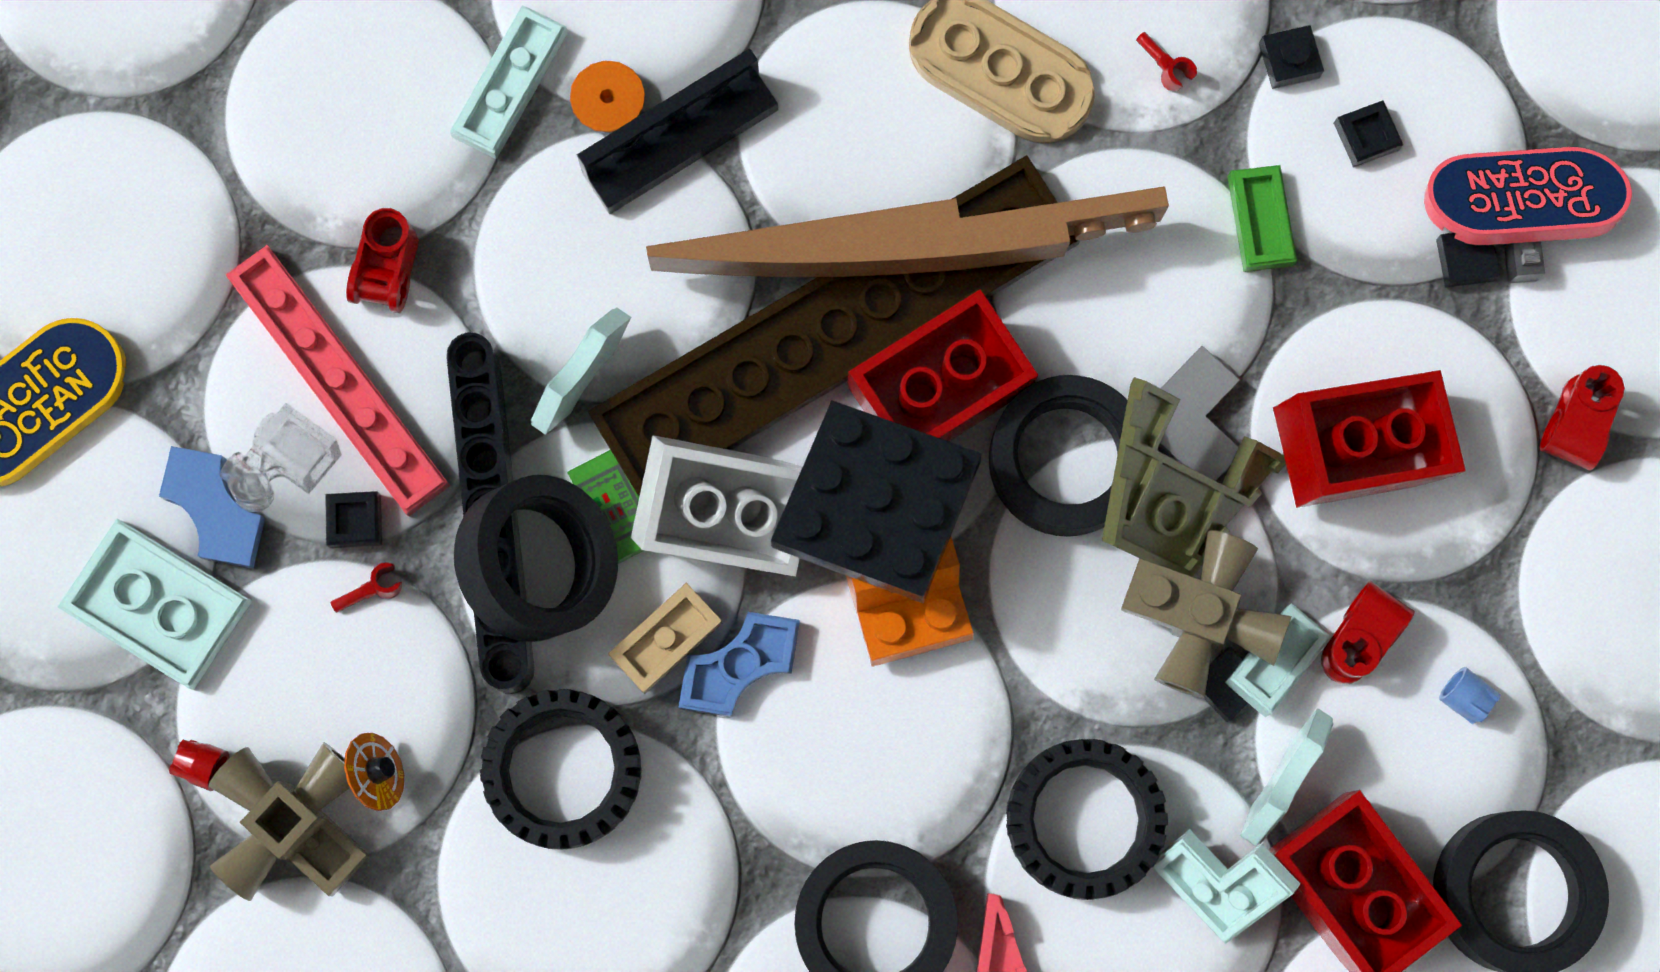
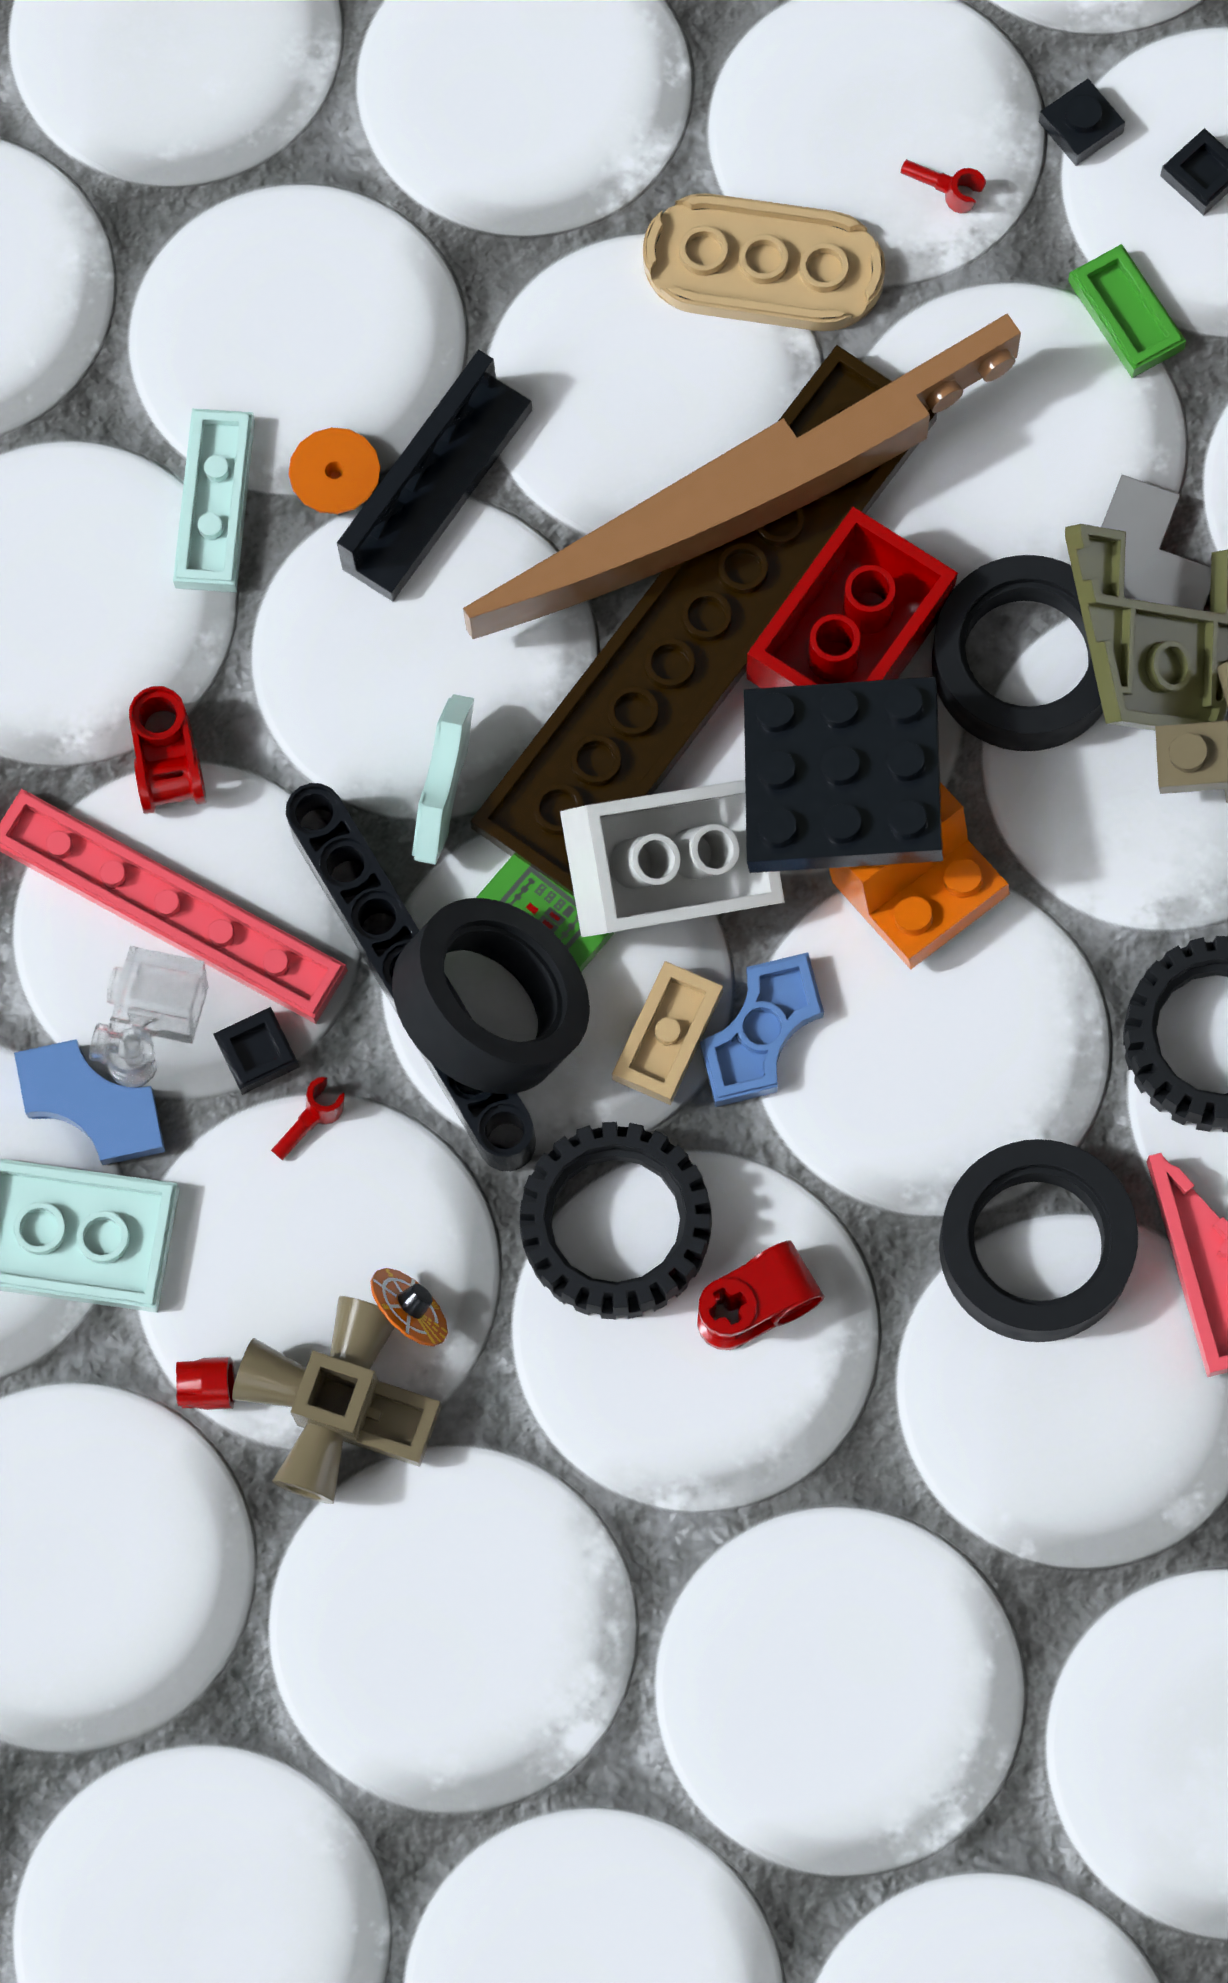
camera: 15 degrees left, 5 degrees down
none -> red piece [697,1240,825,1350]

